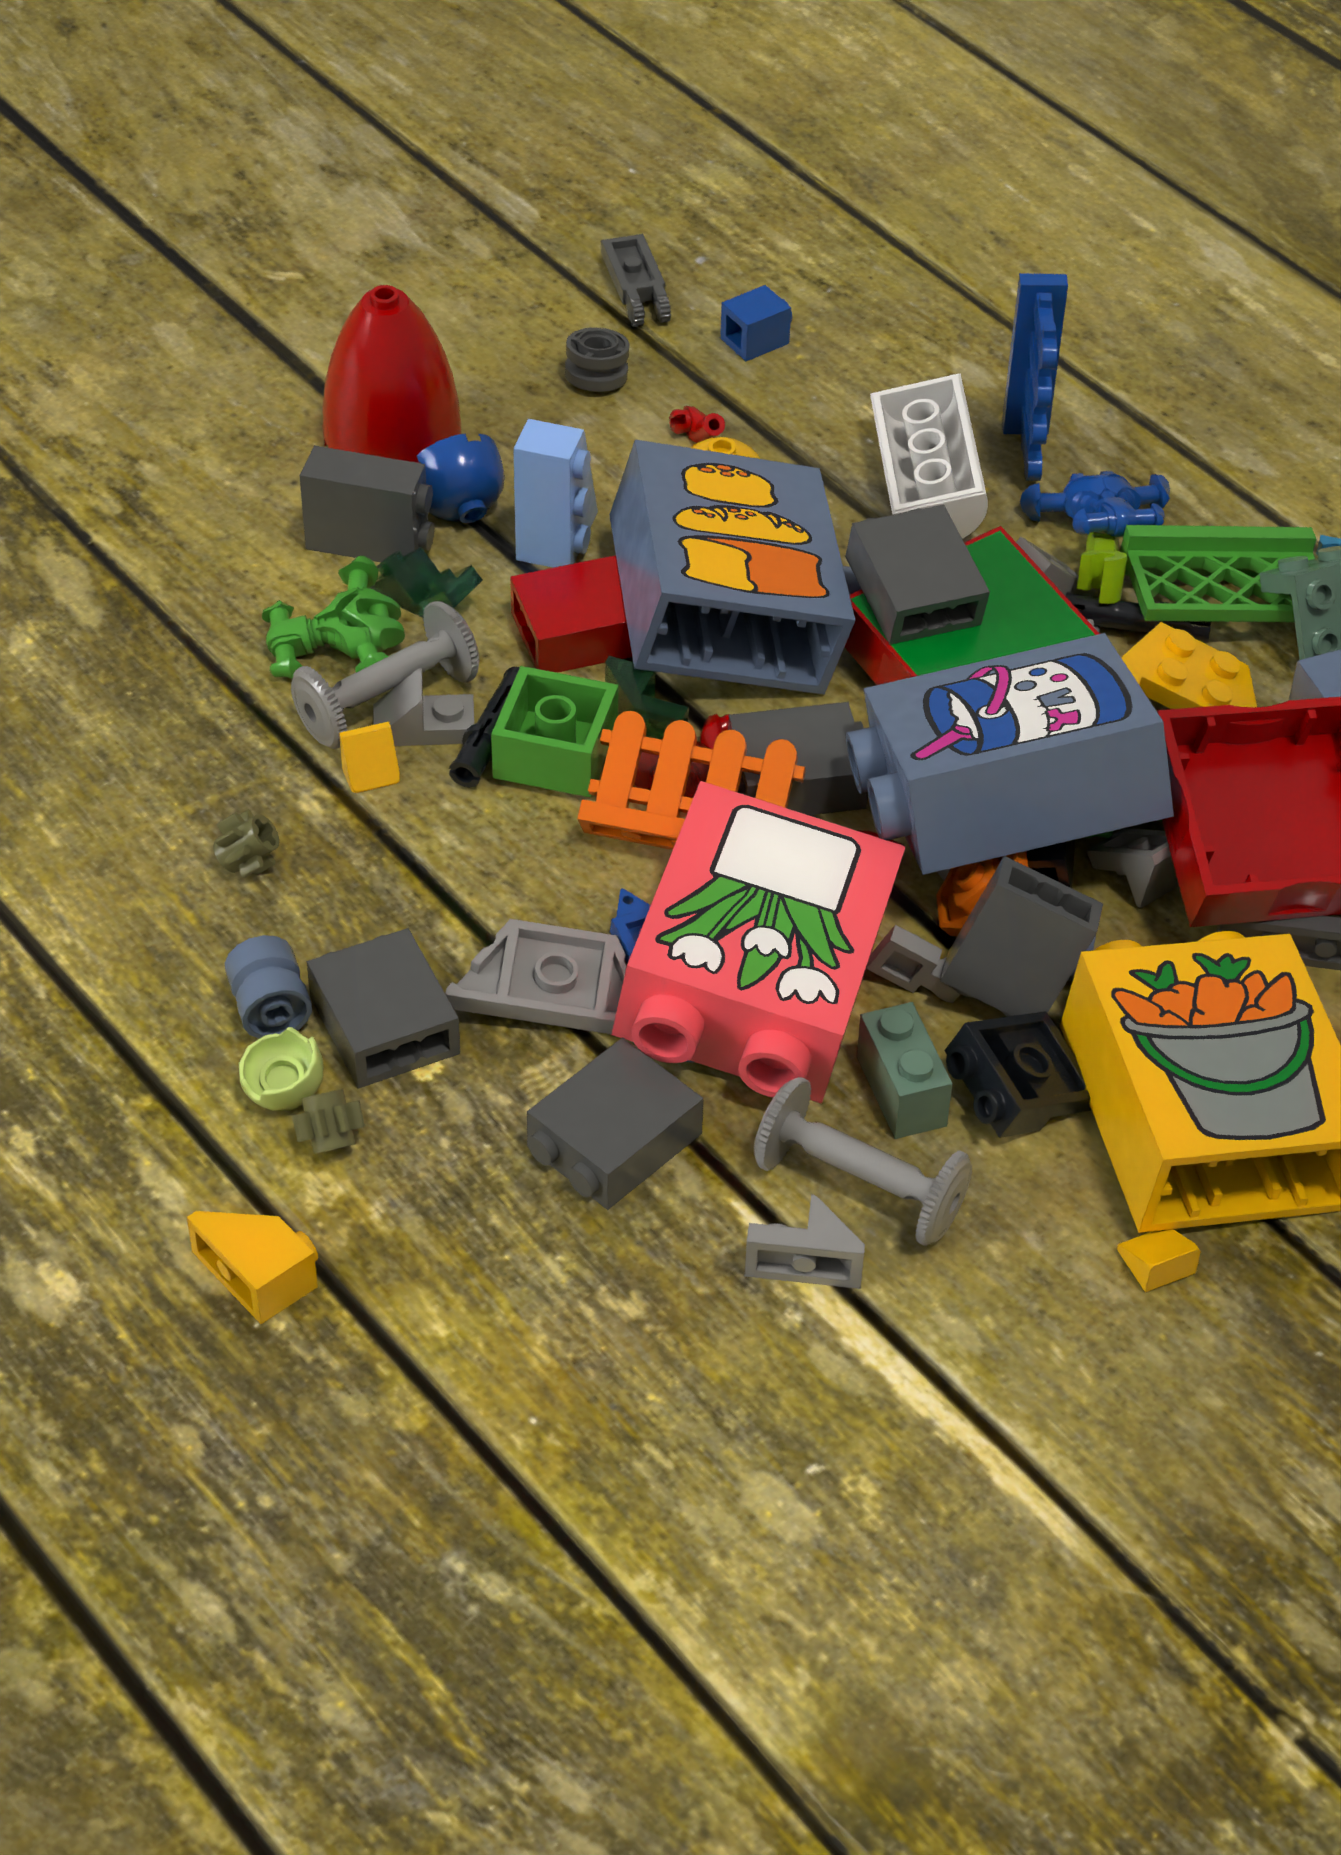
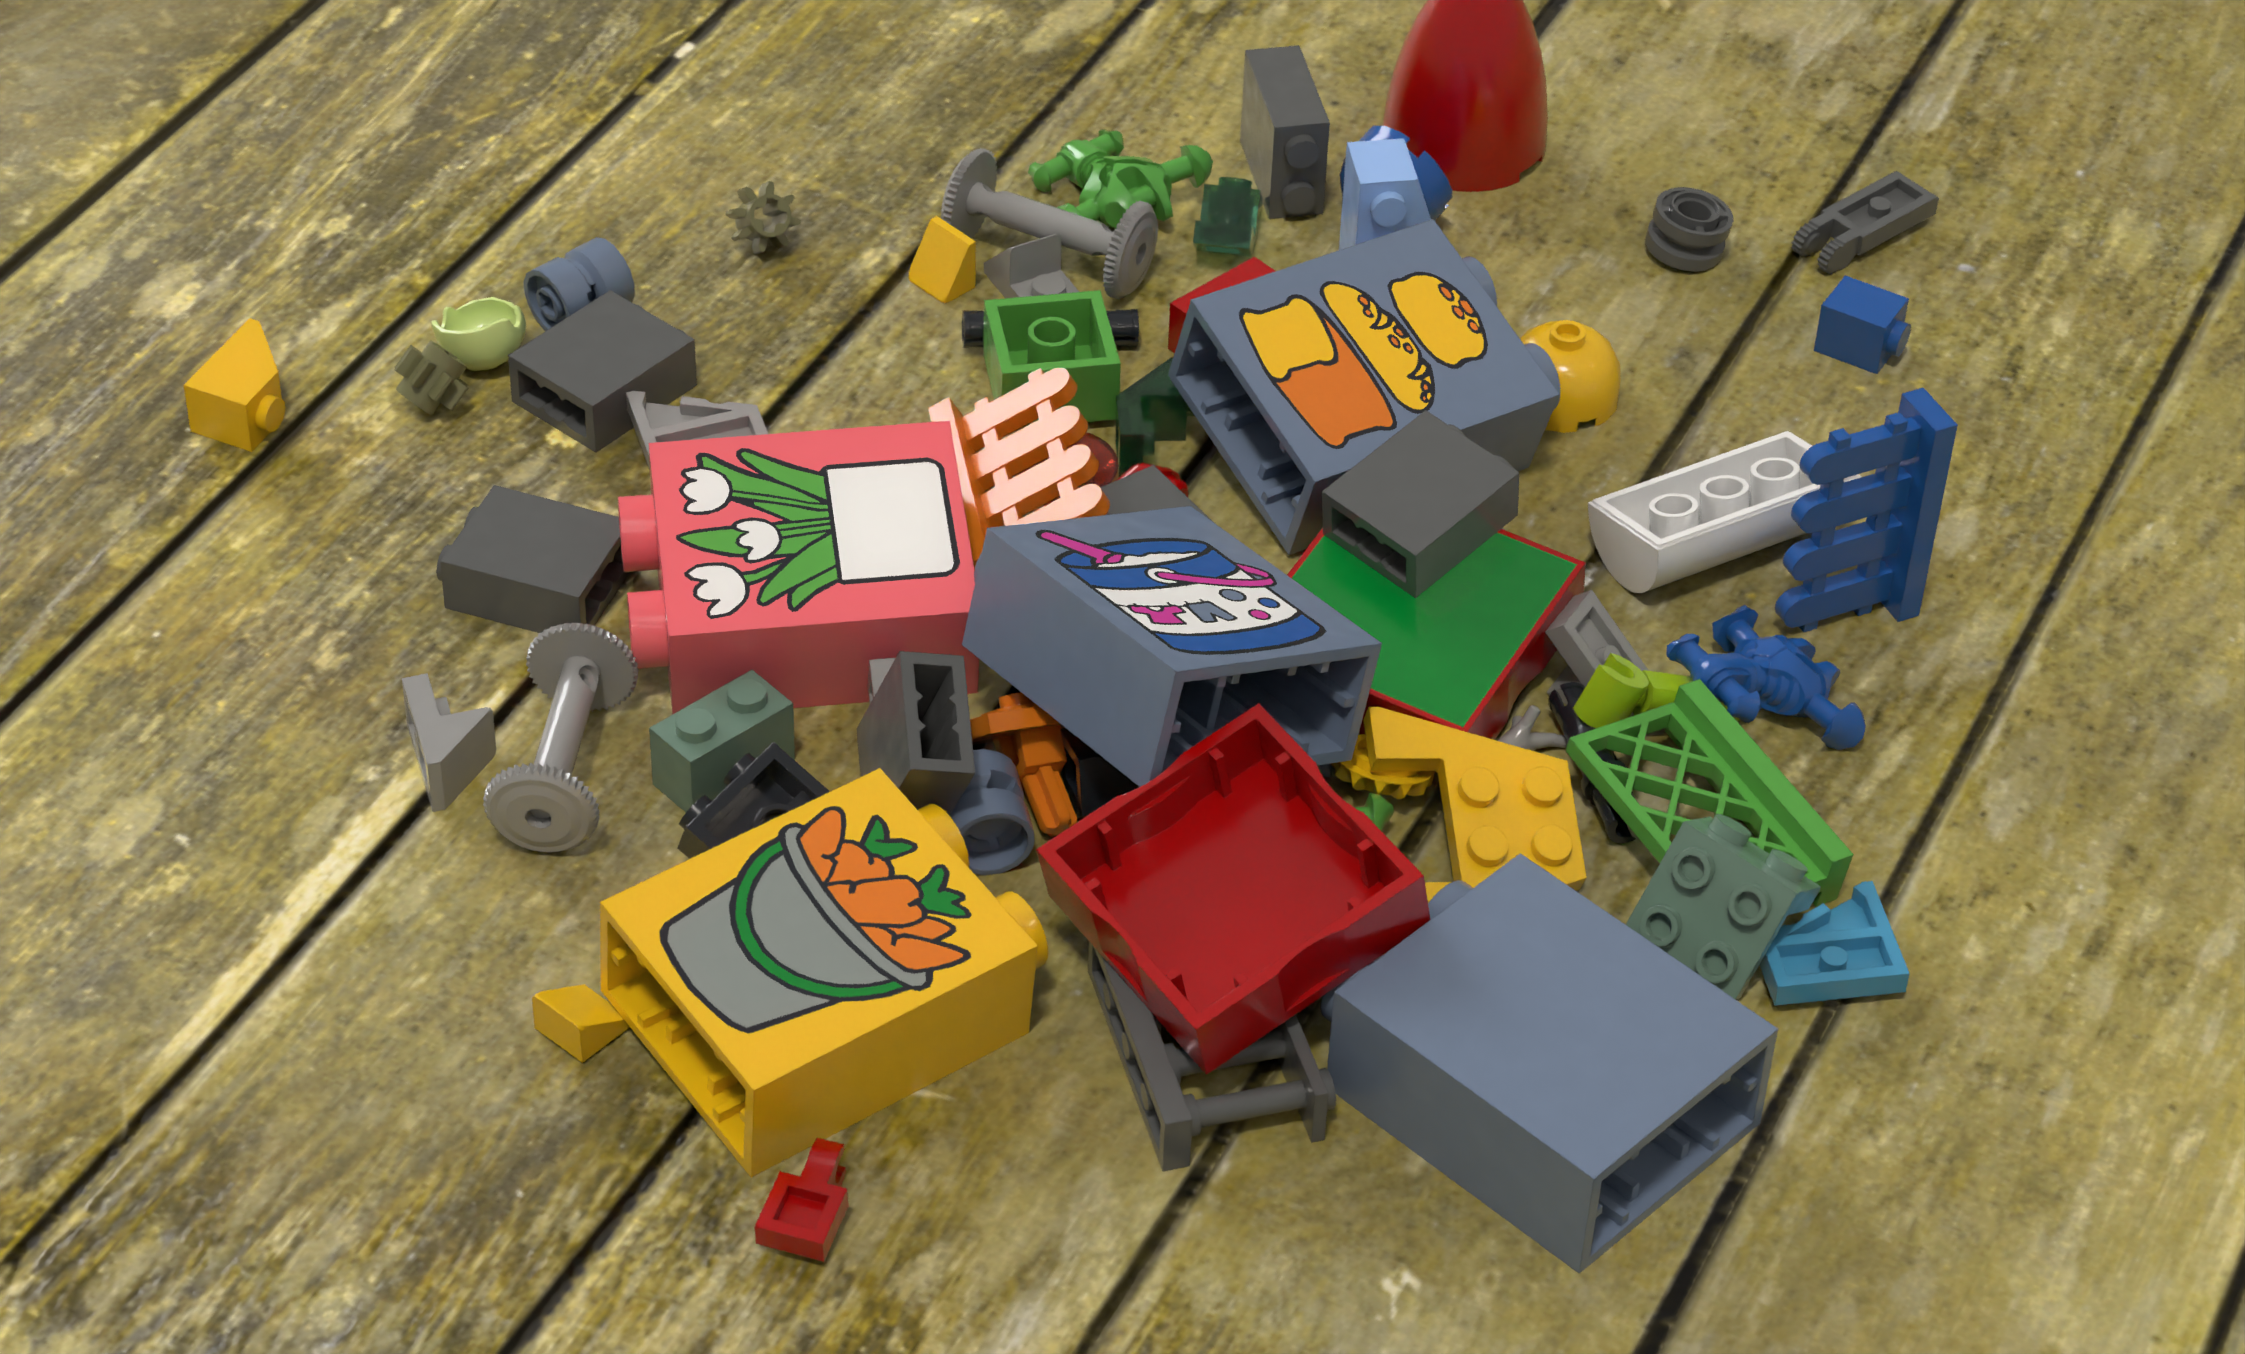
camera: 65 degrees right, 5 degrees down
red arm [669,406,725,443] -> none

